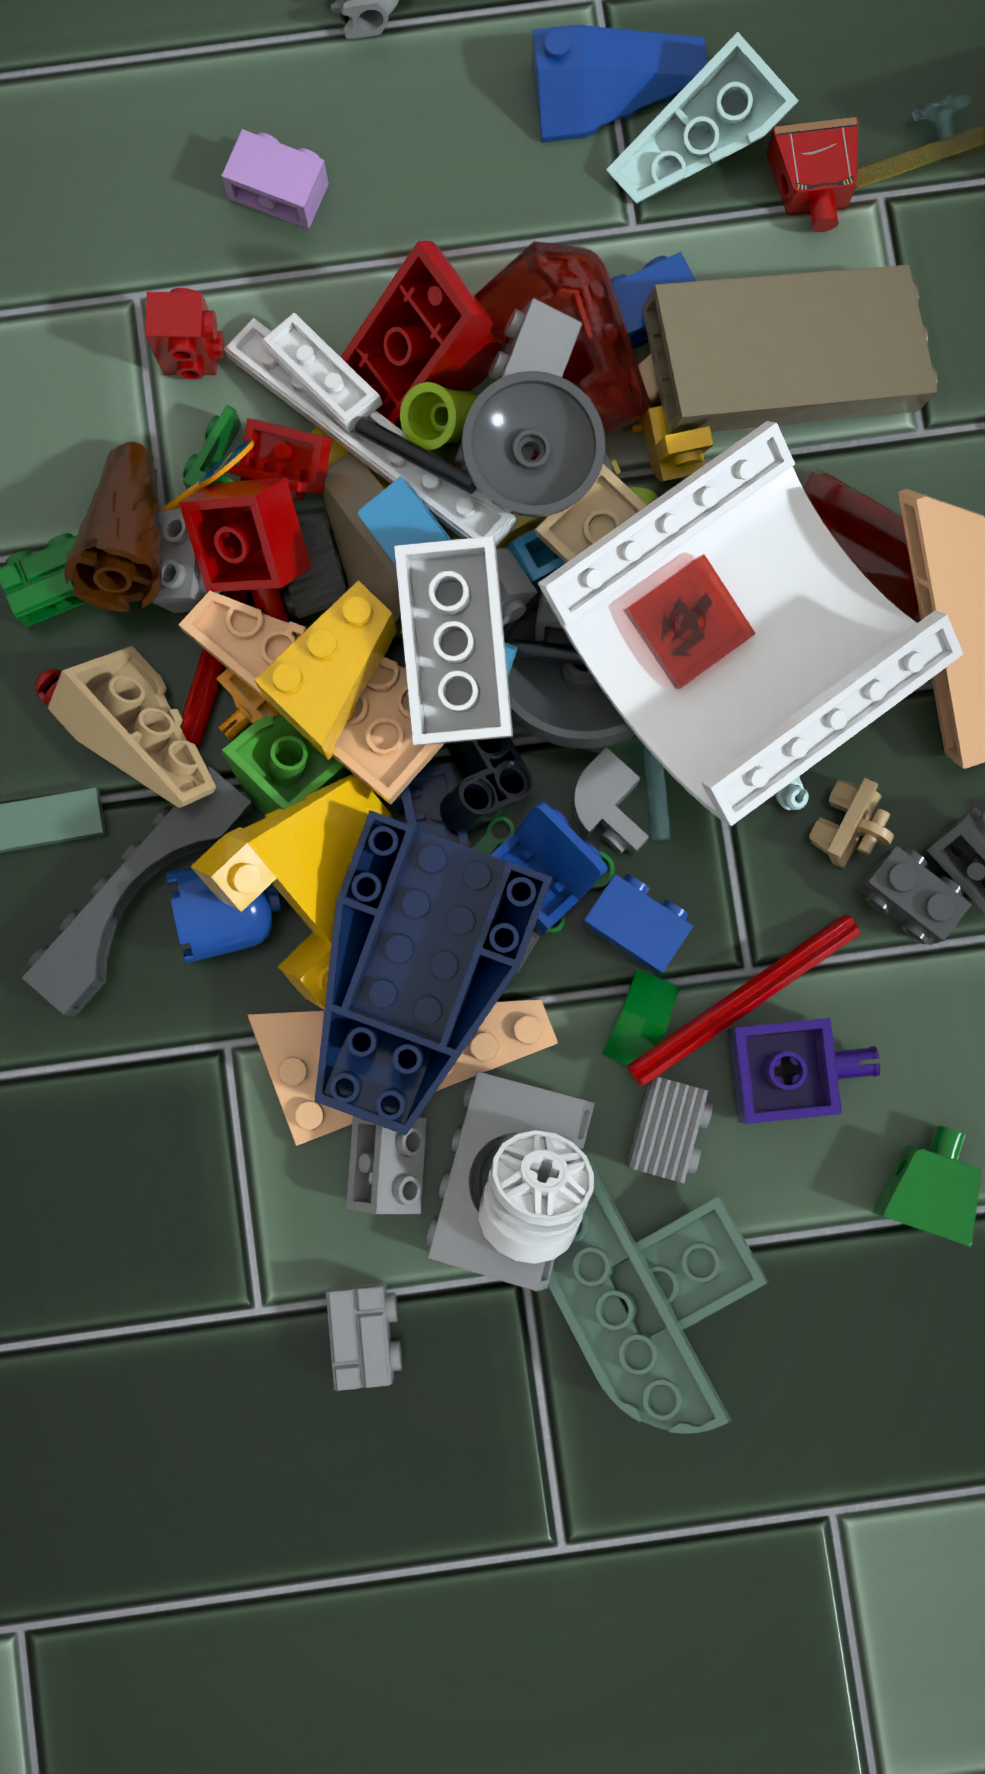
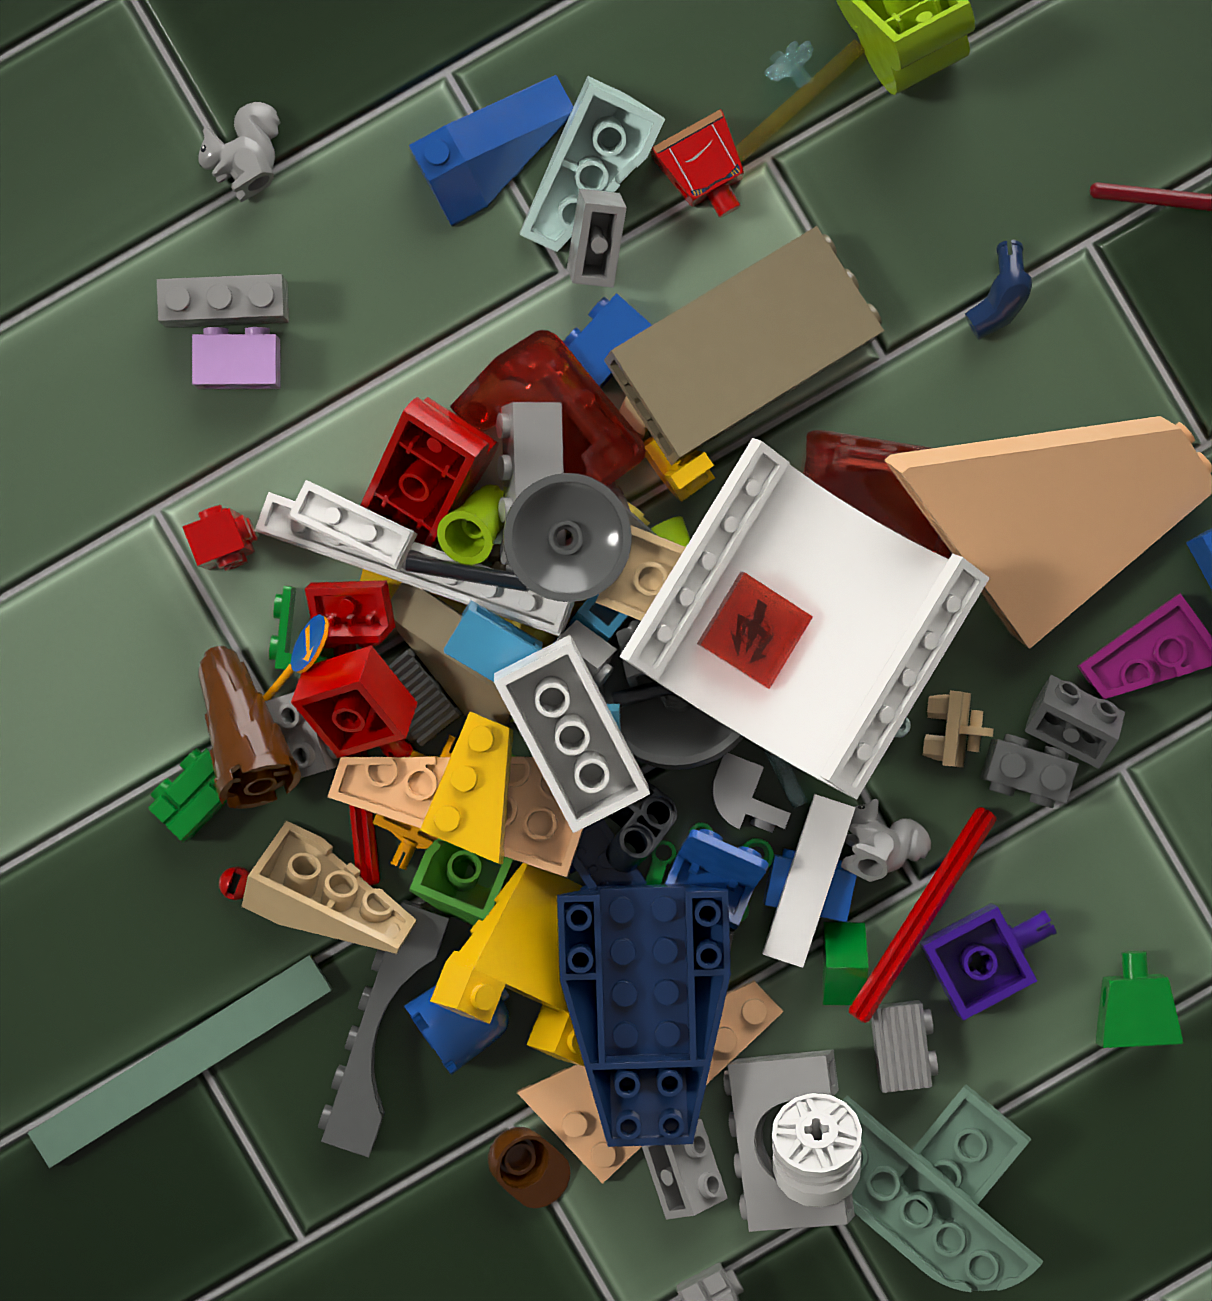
camera: 25 degrees left, 5 degrees up
none -> light grey brick [157,274,289,328]
none -> reddish brown cap [488,1127,571,1208]
none -> light grey brick [567,188,627,288]
none -> white tile [762,794,856,968]
none -> light grey animal [841,799,931,882]

